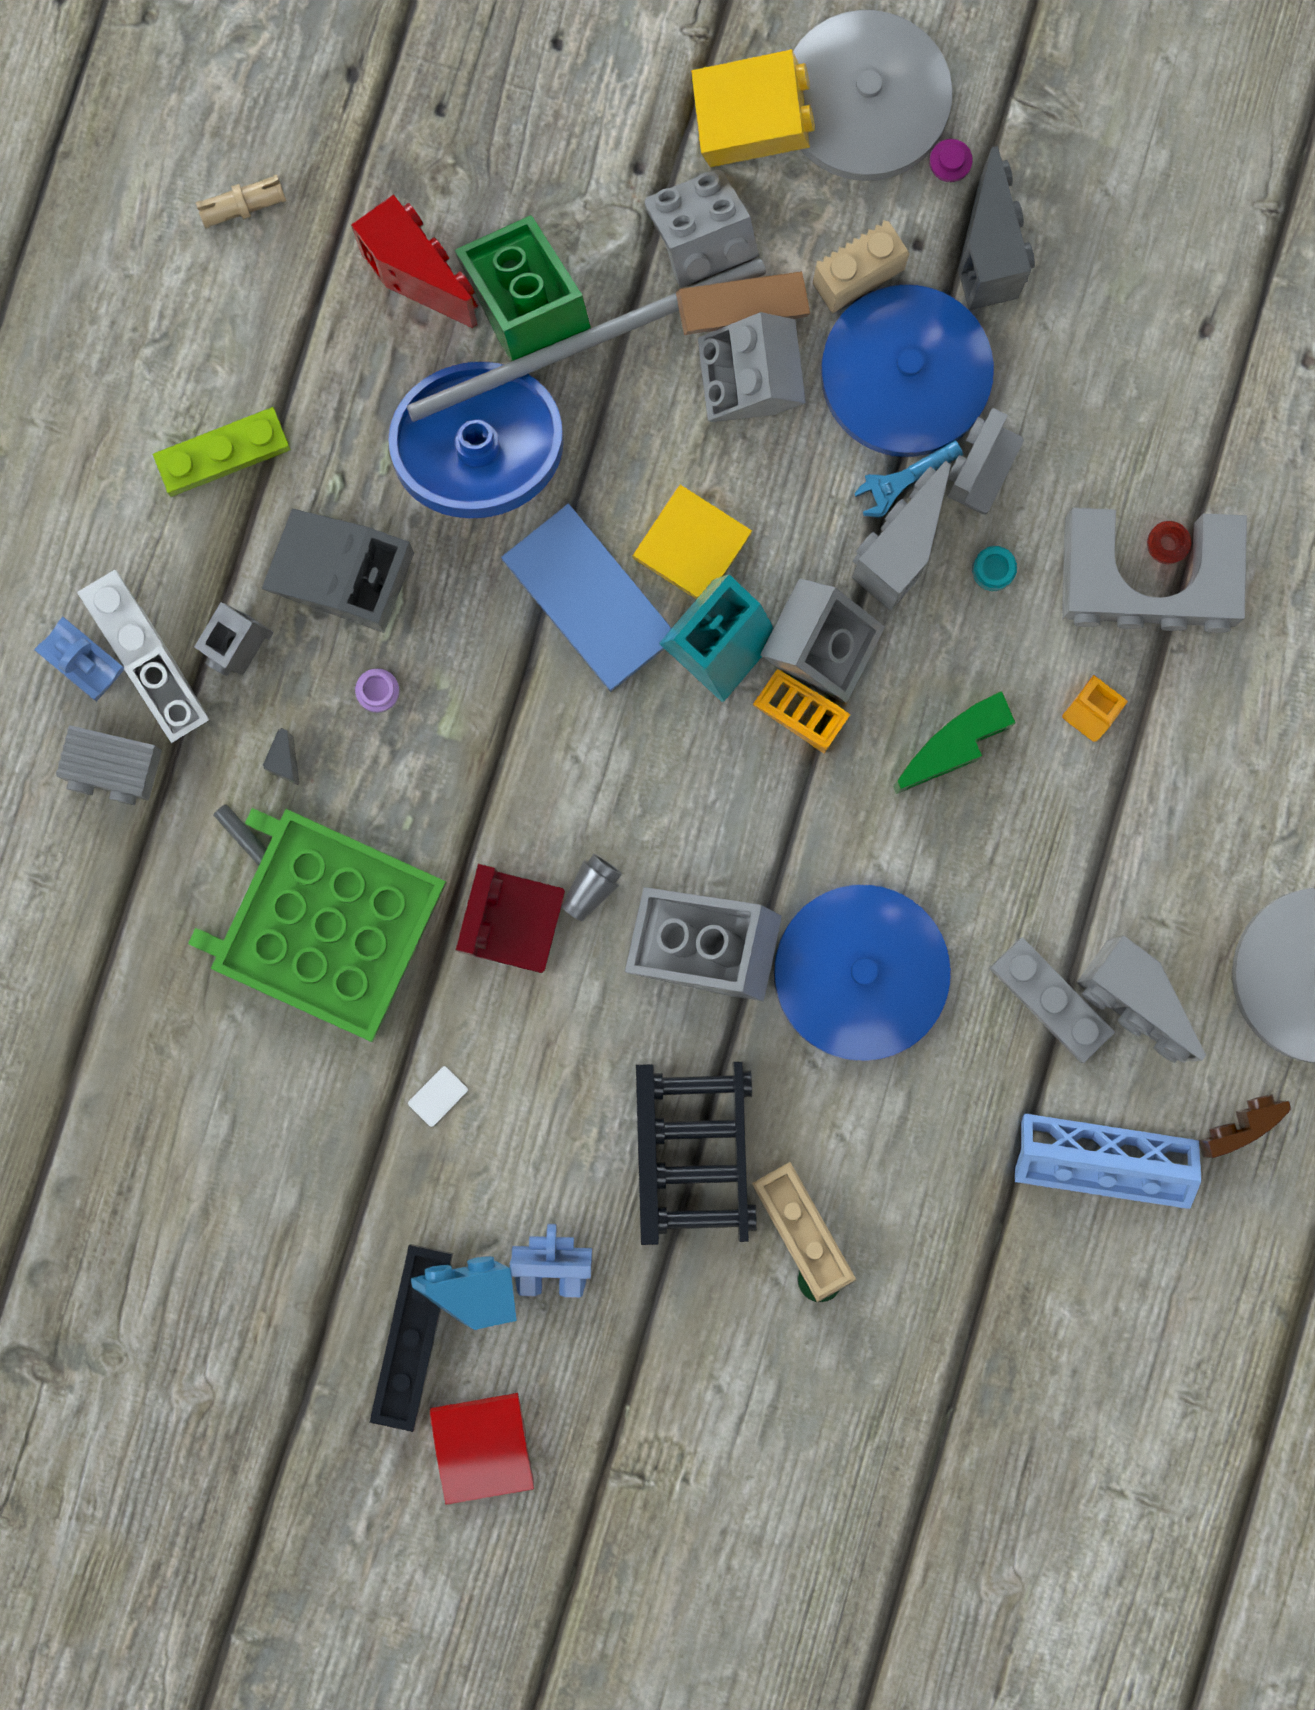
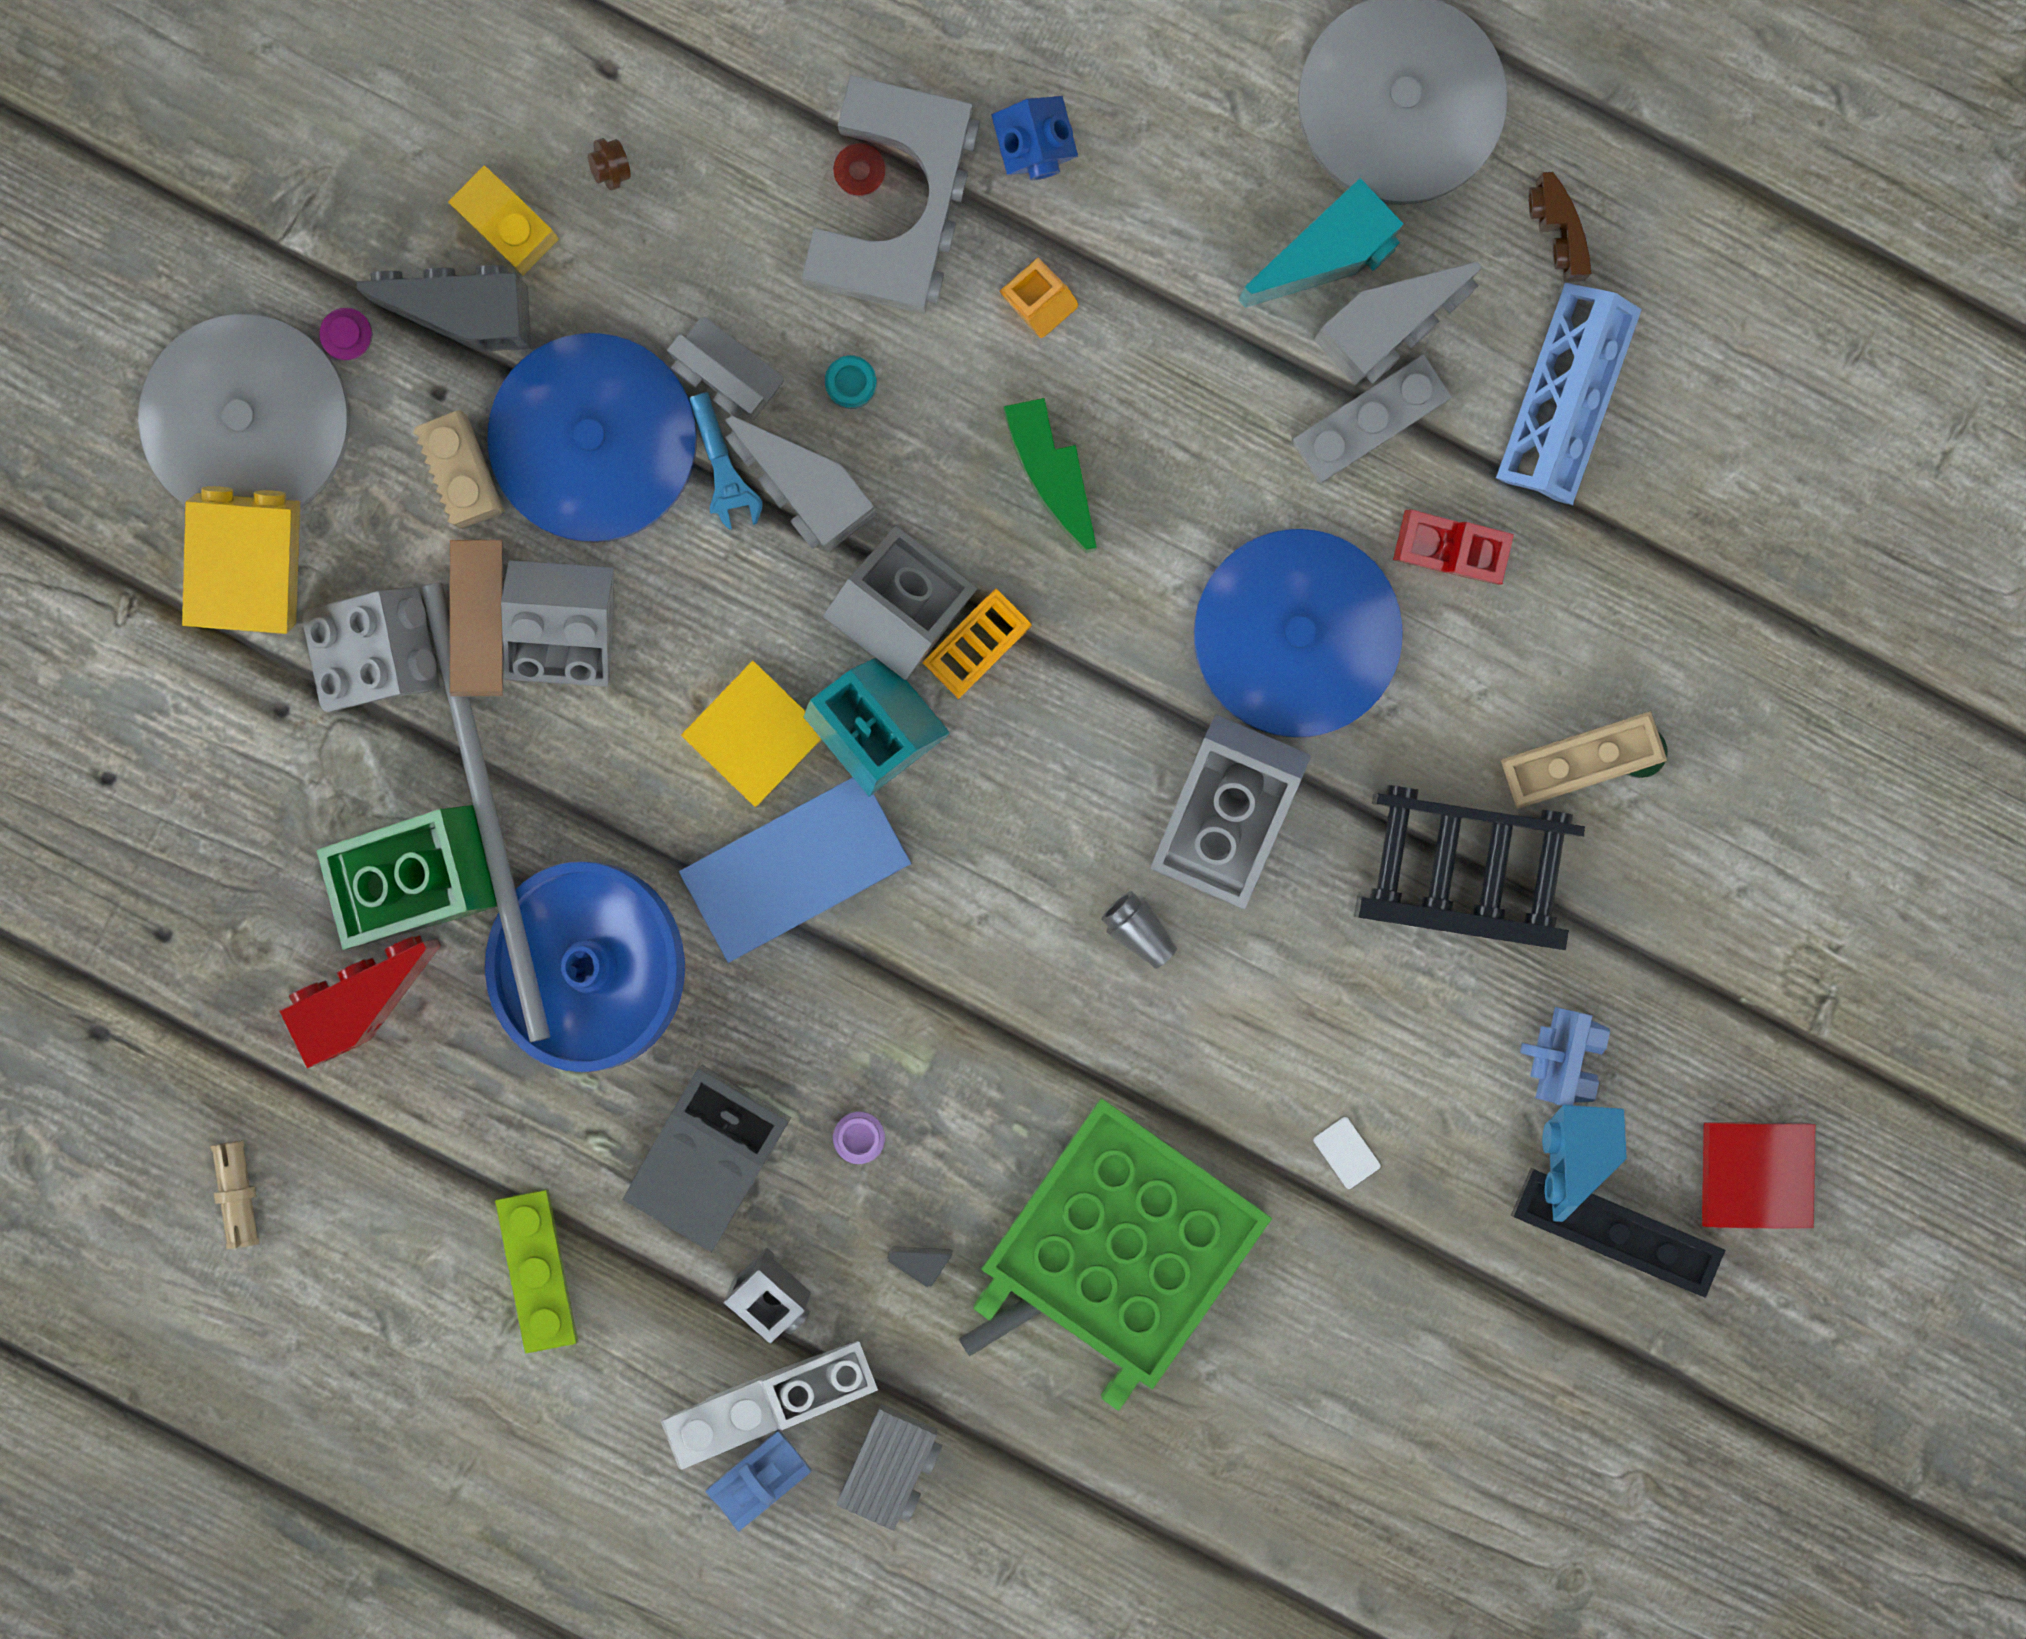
camera: 80 degrees left, 5 degrees up
dark red bracket [455,863,565,973] -> none
none -> yellow slope [448,165,559,276]
none -> reddish brown plate [588,138,631,191]
none -> blue brick [991,96,1078,181]
none -> teal slope [1238,178,1404,308]
none -> slope [1393,509,1514,585]

